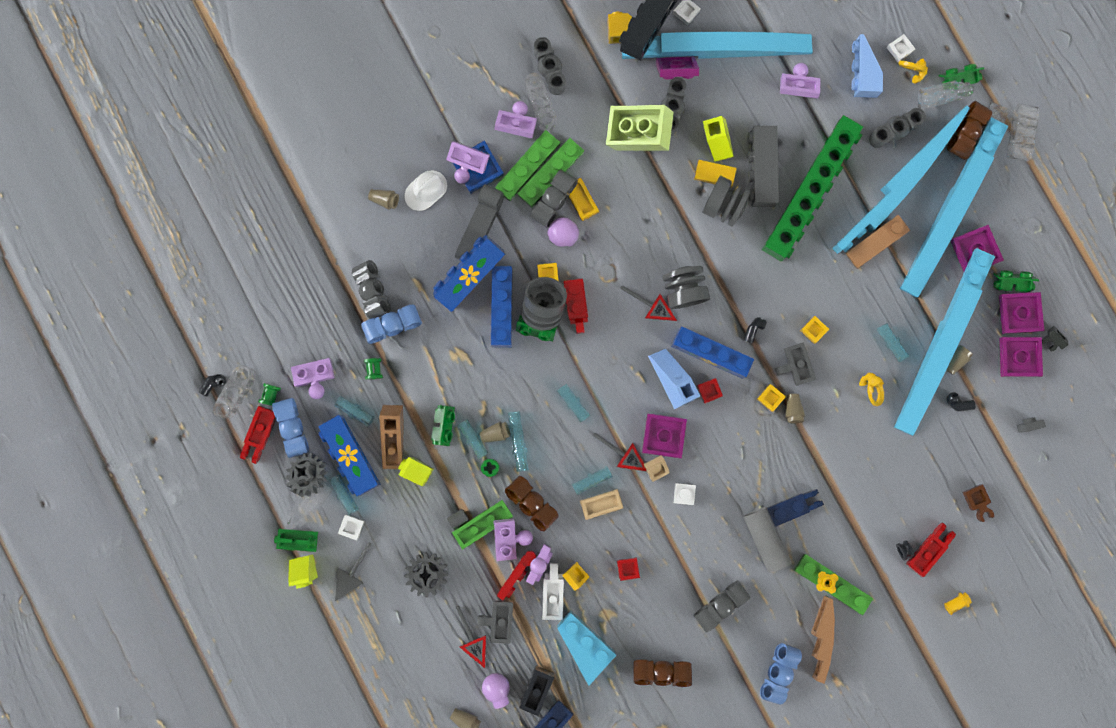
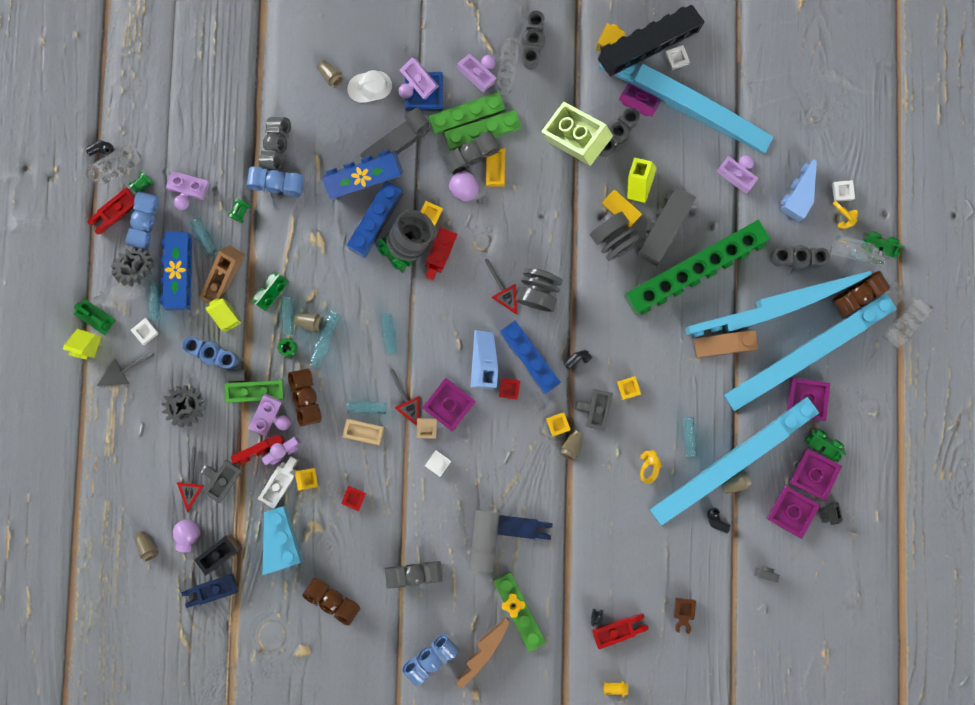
camera: 30 degrees right, 0 degrees up
none -> medium blue piece [182,337,239,369]

